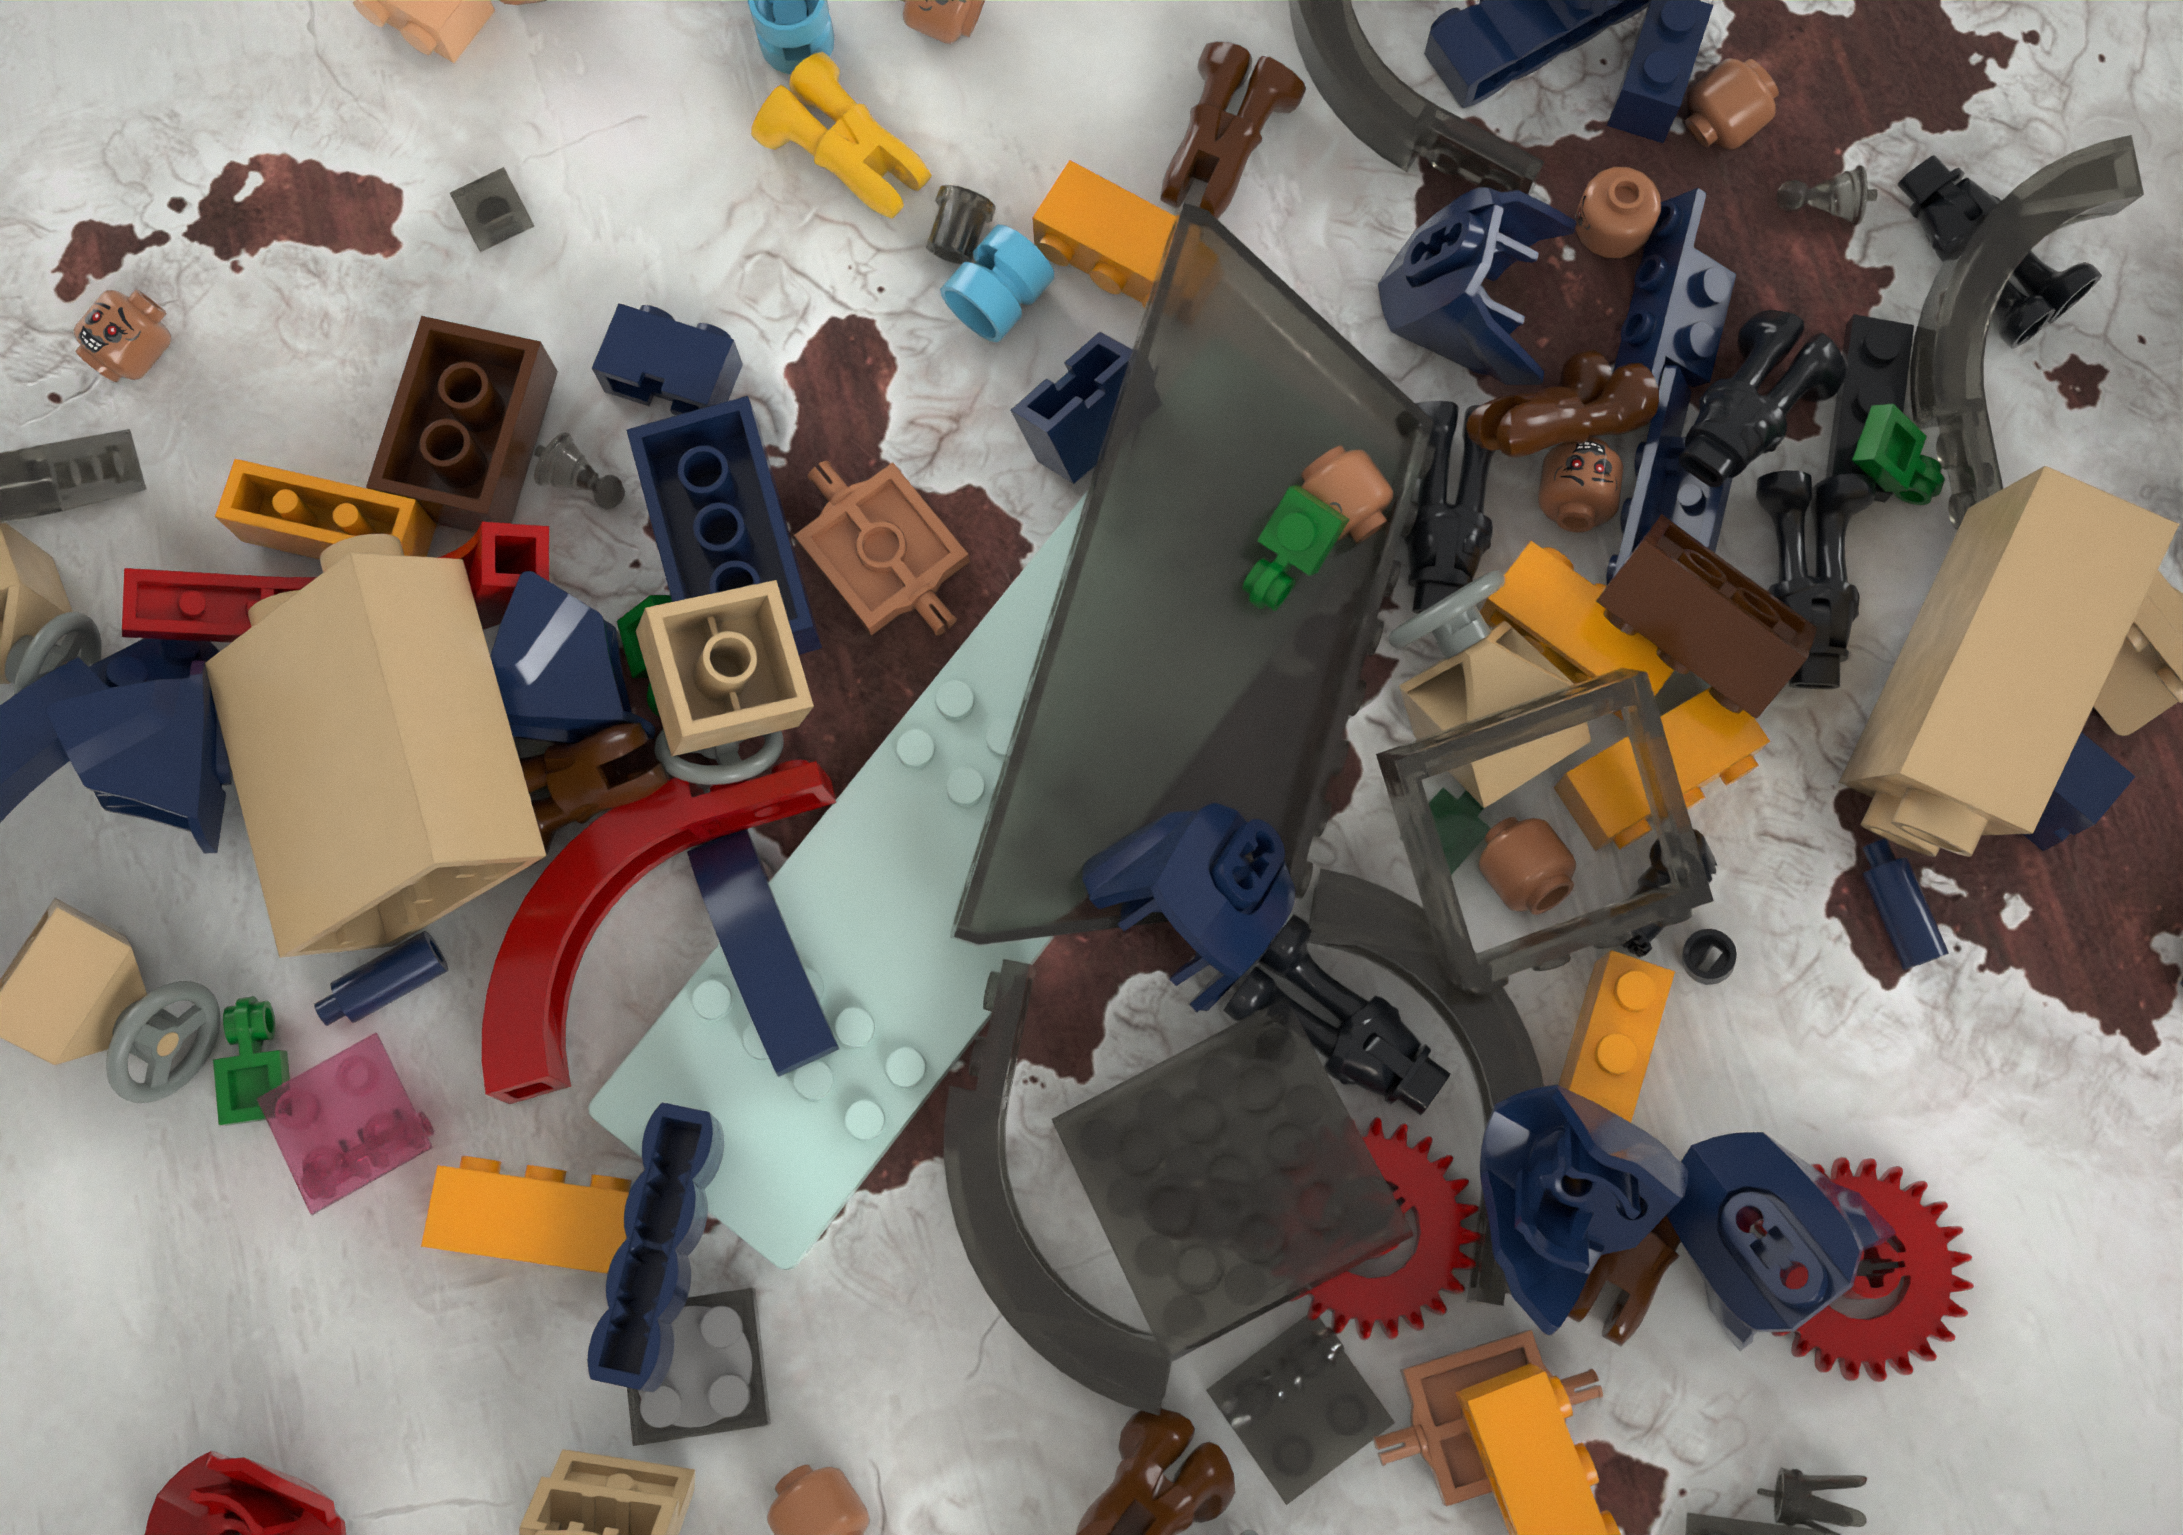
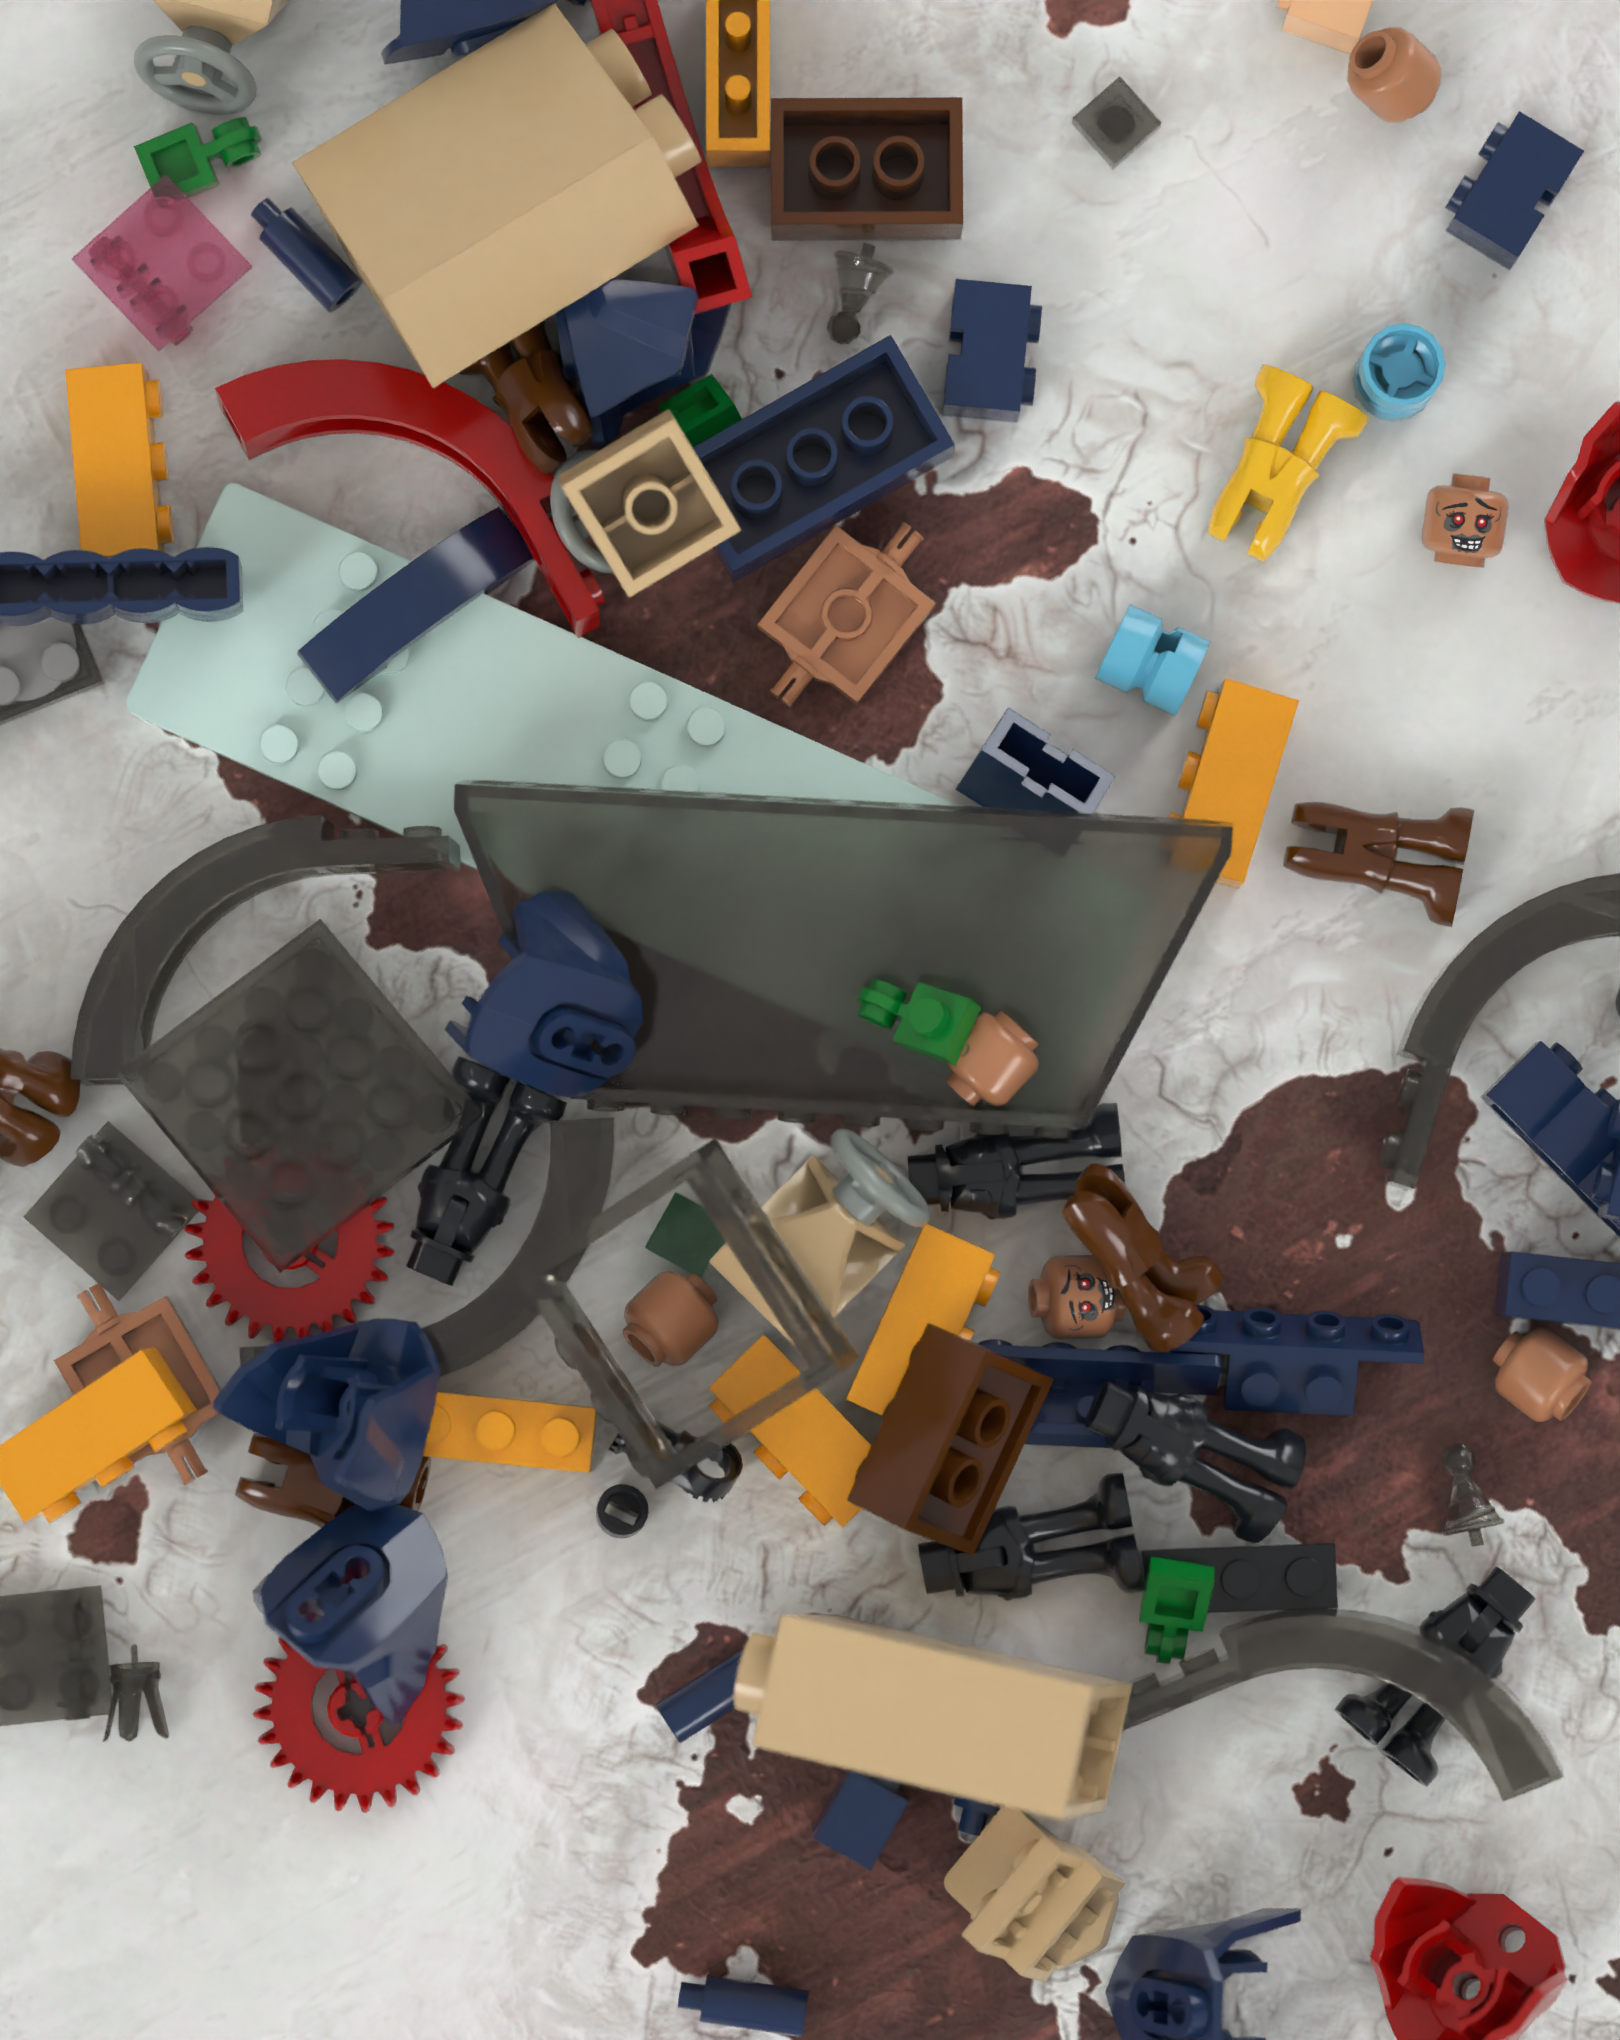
camera: 70 degrees right, 10 degrees up
clear smoke bush [926,185,996,264] -> none
dark blue piece [1378,187,1577,385] -> none
nougat head [1575,167,1661,258] -> none

